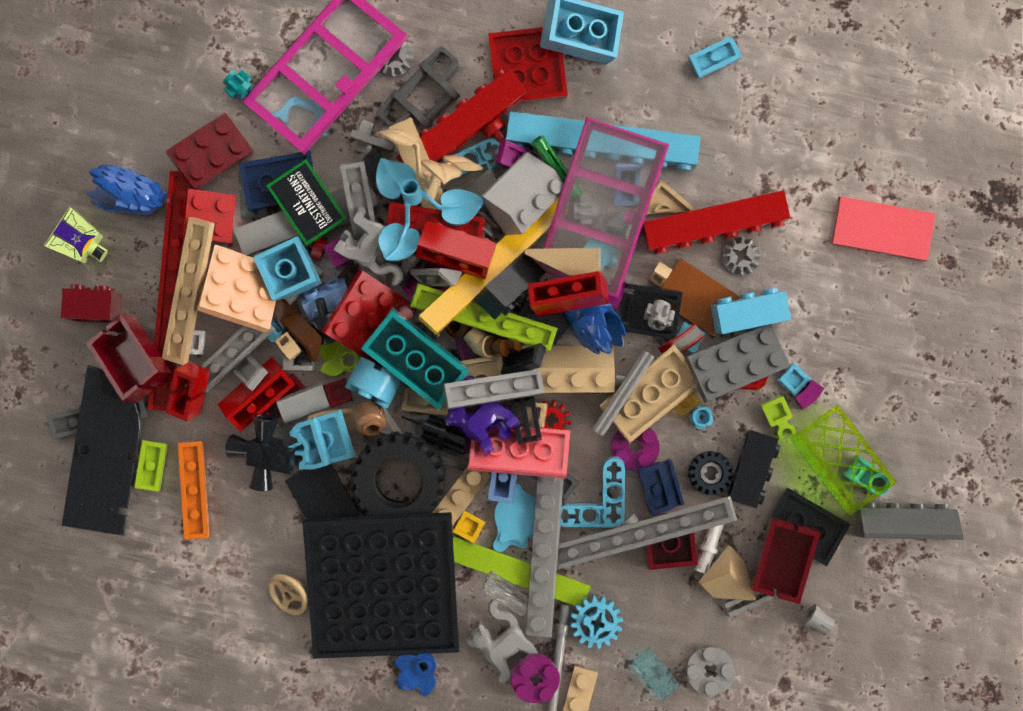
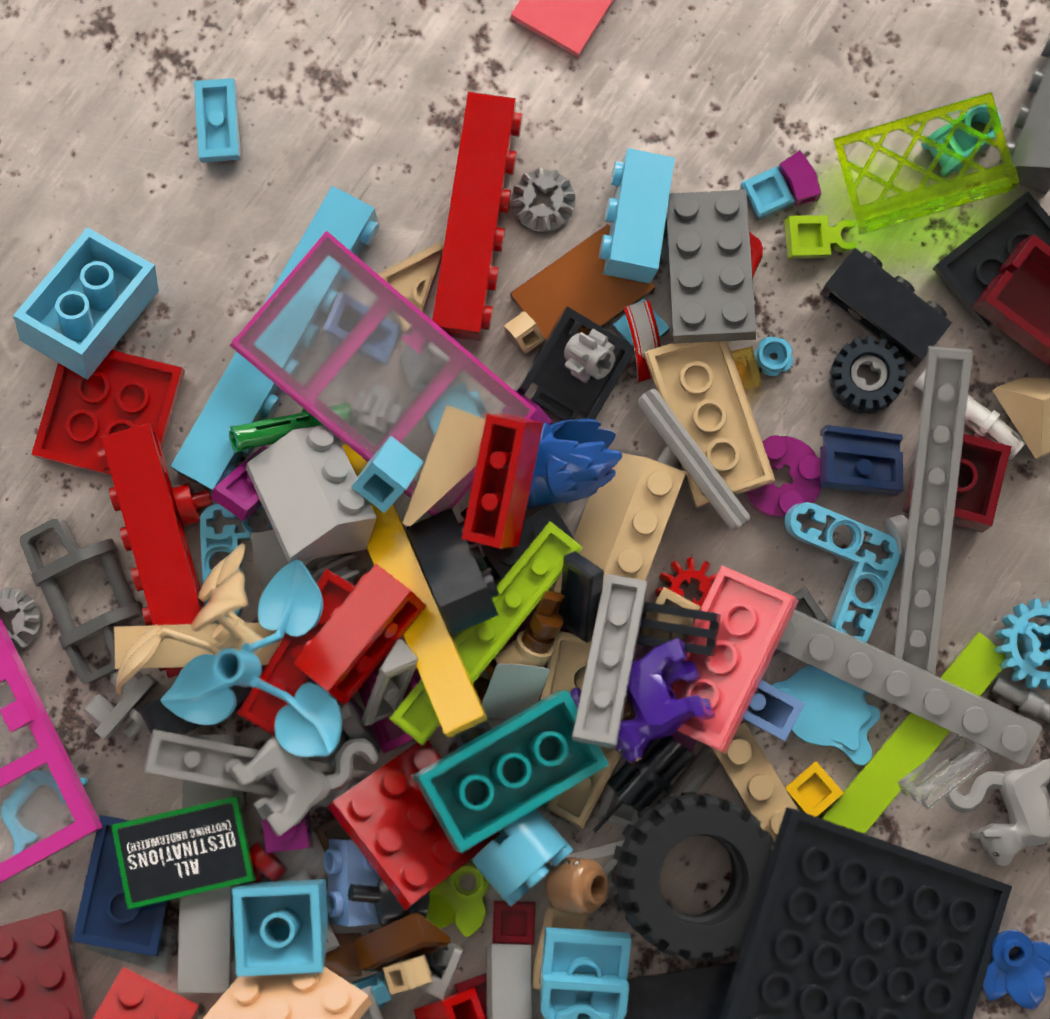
camera: 65 degrees left, 5 degrees down
none -> medium azure brick [351,436,424,513]
none -> white sticker [481,664,550,719]

